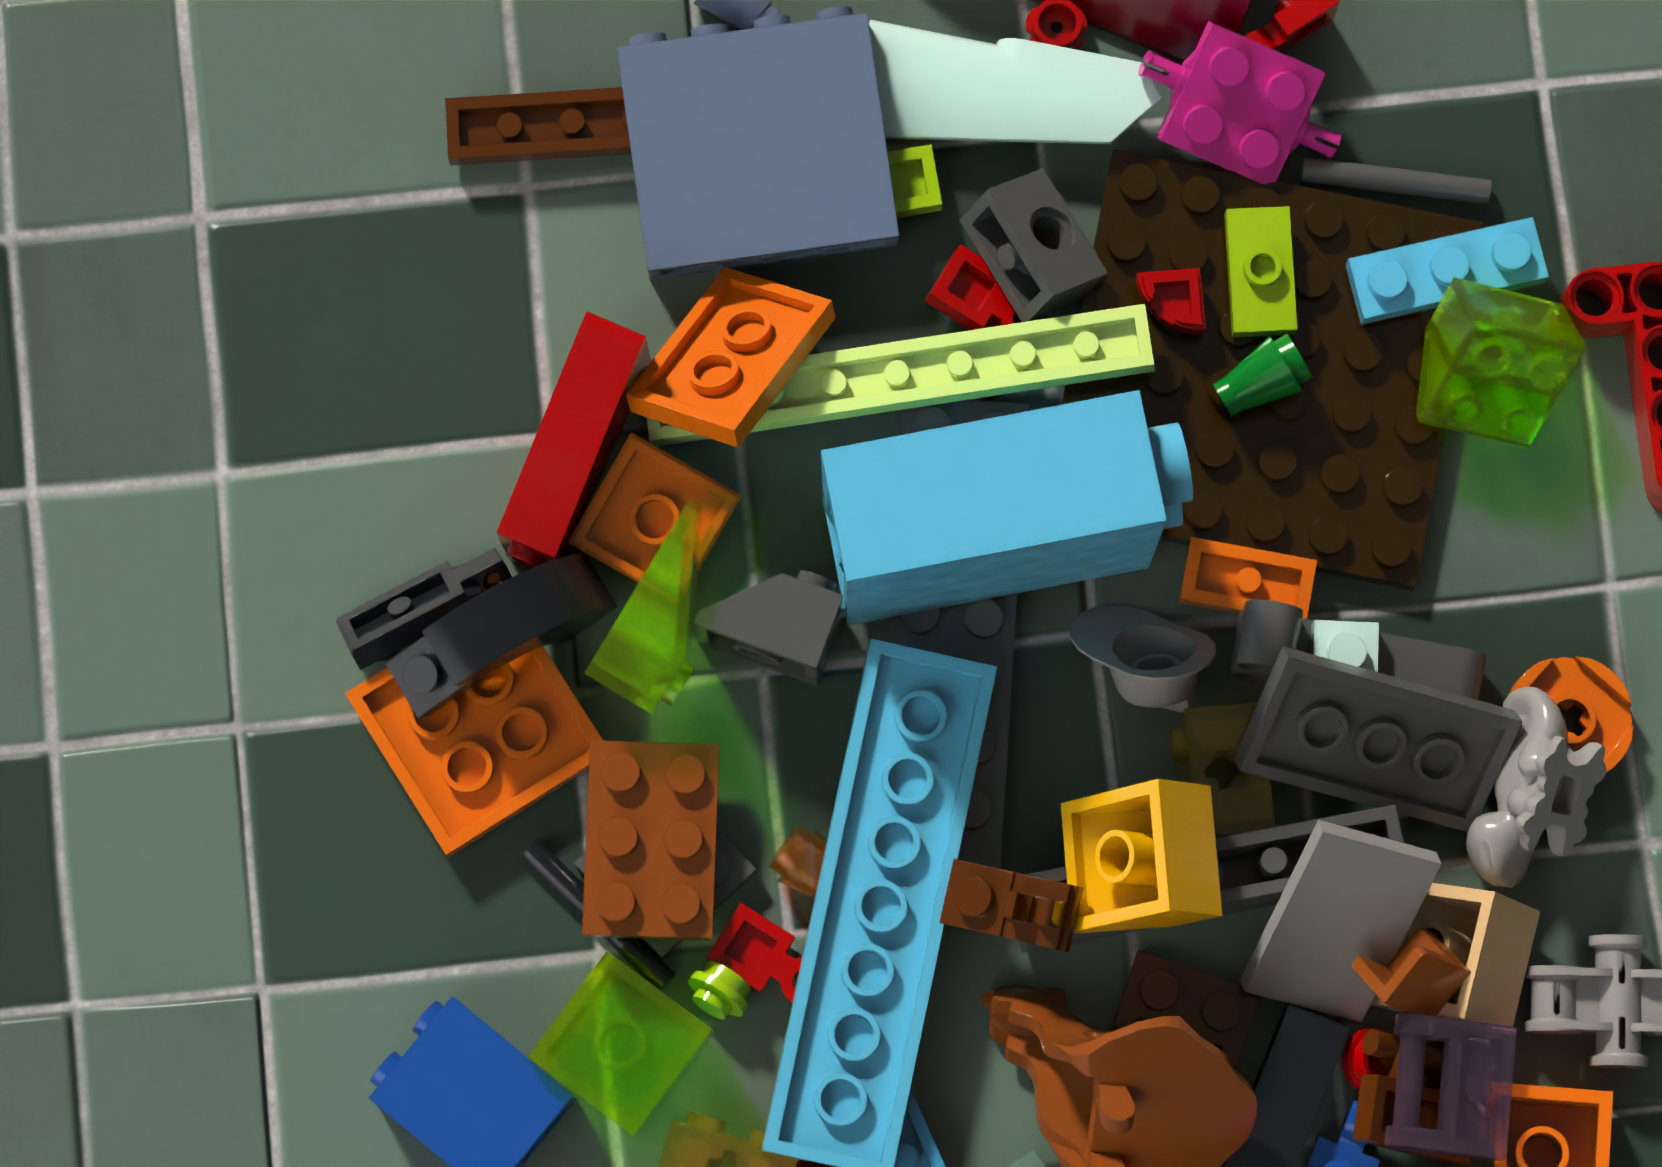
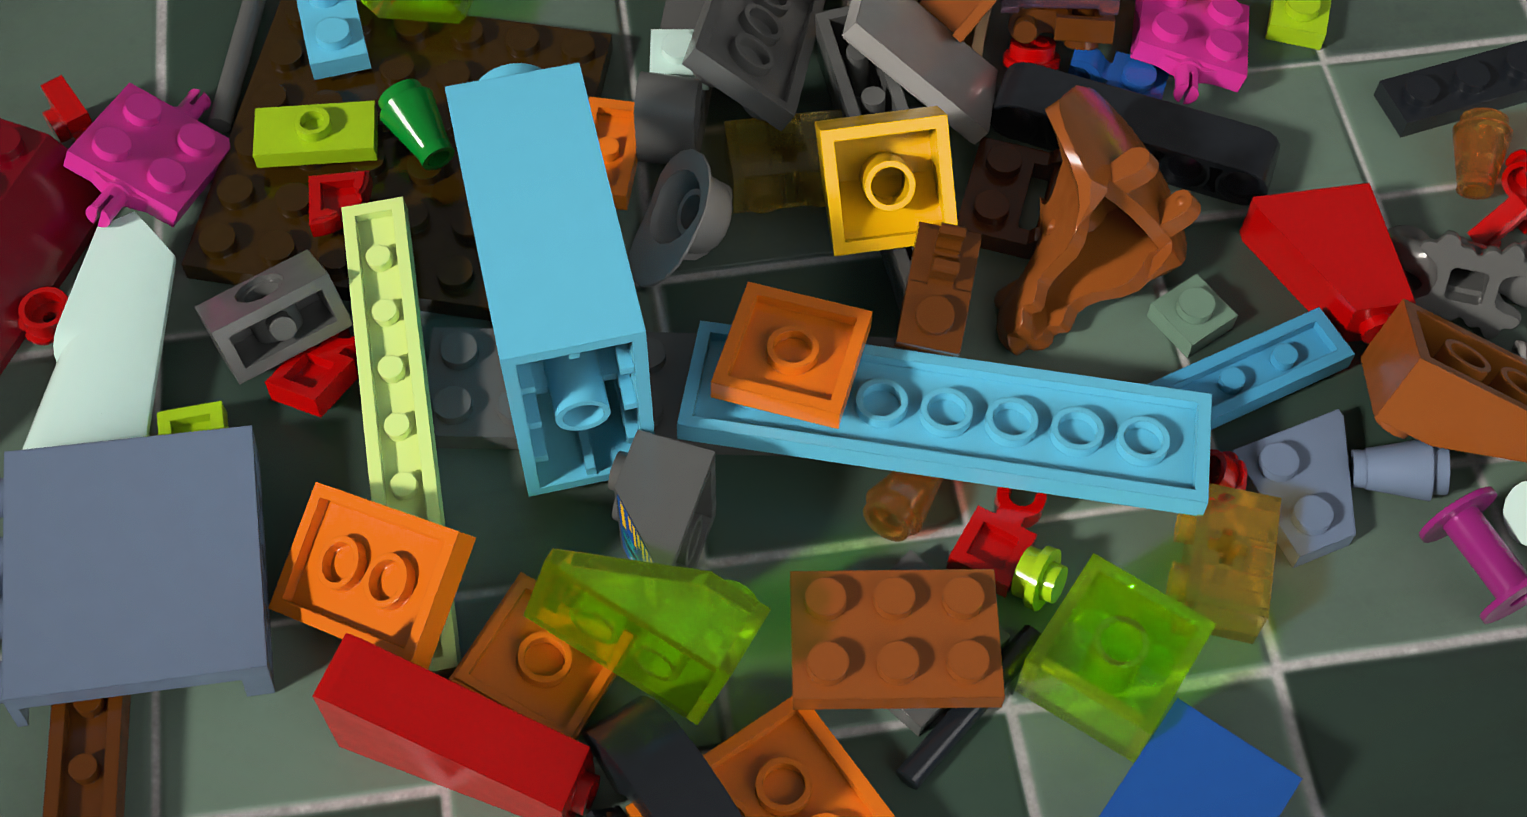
camera: 95 degrees left, 20 degrees down
none -> orange plate [711,282,873,429]

